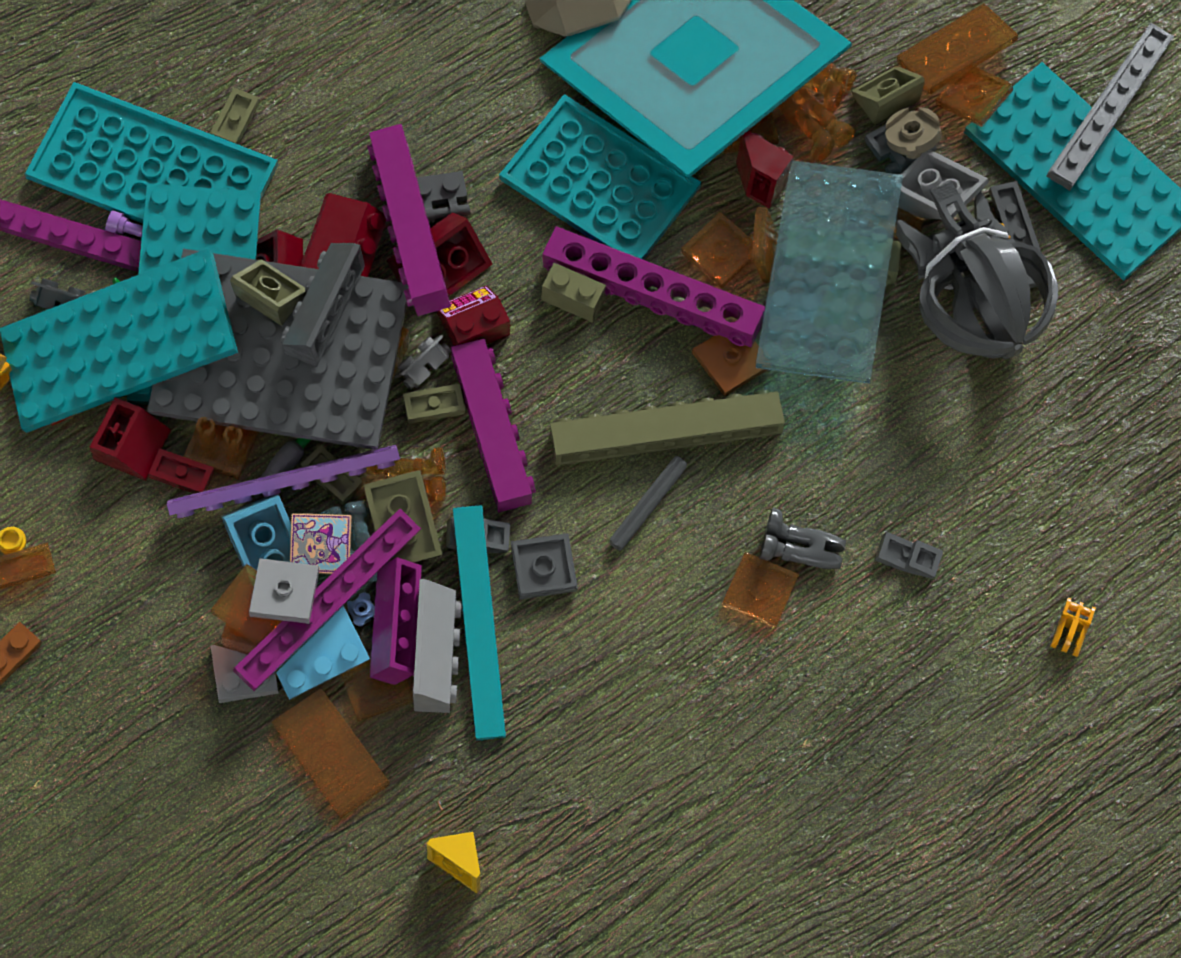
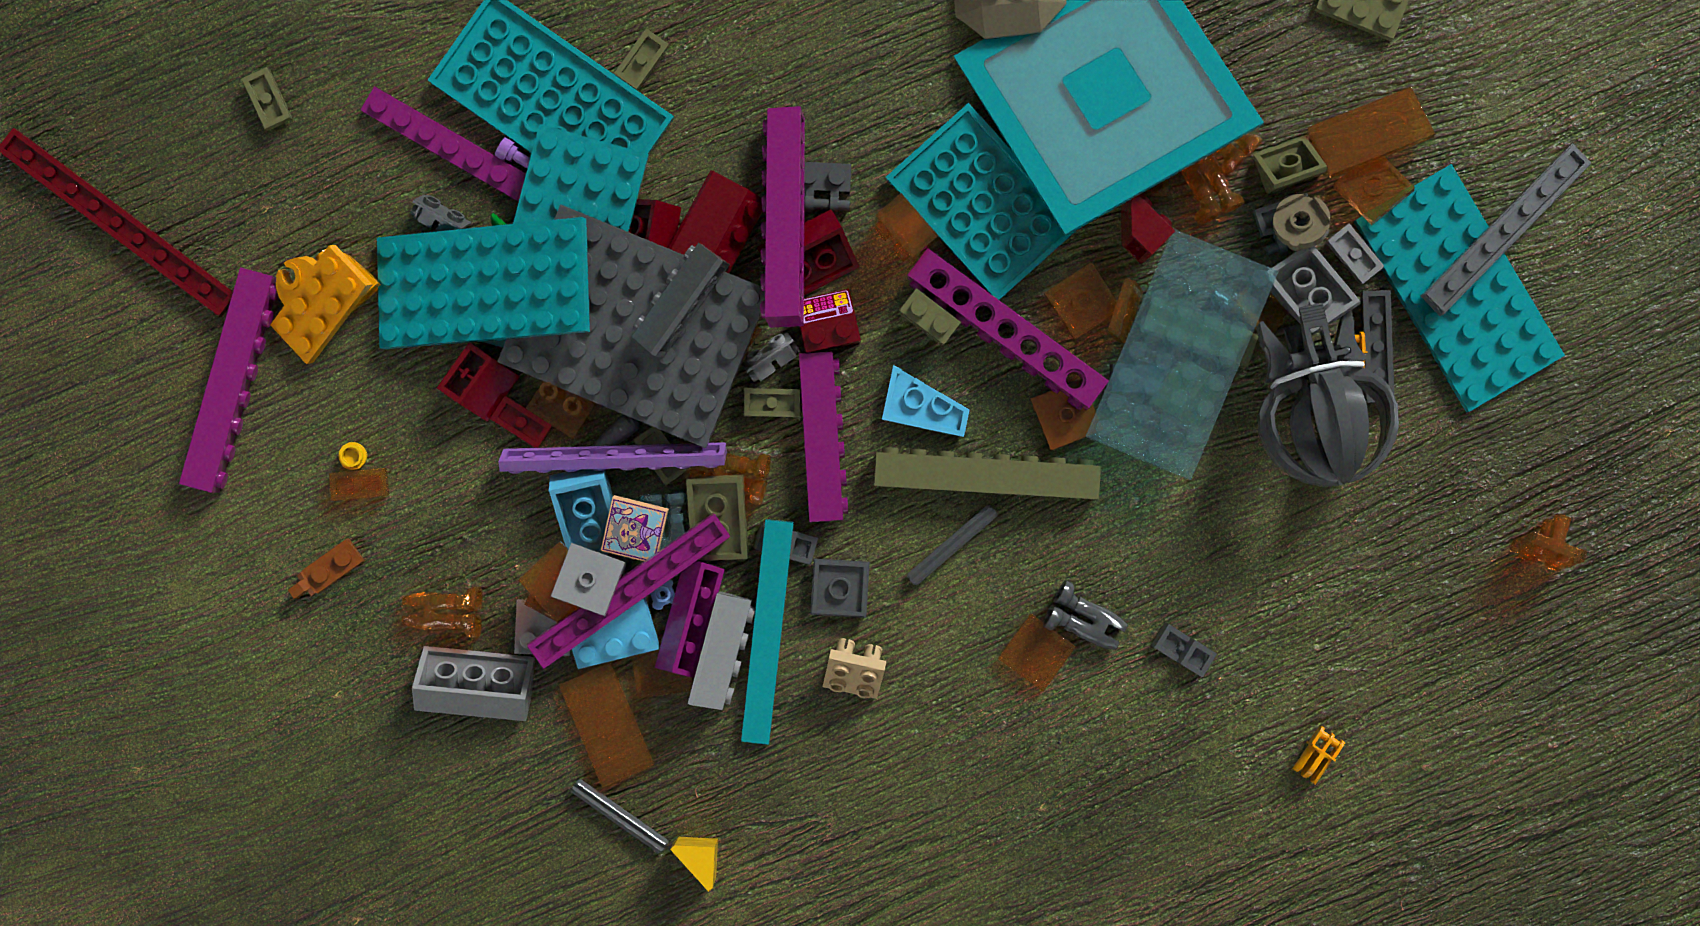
camera: 15 degrees right, 20 degrees up
olive slope [230,259,307,326] -> none
none -> clear orange piece [401,586,483,639]
none -> light grey slope [412,646,535,721]
none -> dark grey axle [571,779,668,853]
none -> tan plate [823,638,886,699]
none -> clear orange brick [874,193,938,264]
none -> medium azure wing [882,365,969,437]
none -> light grey plate [1326,223,1384,285]

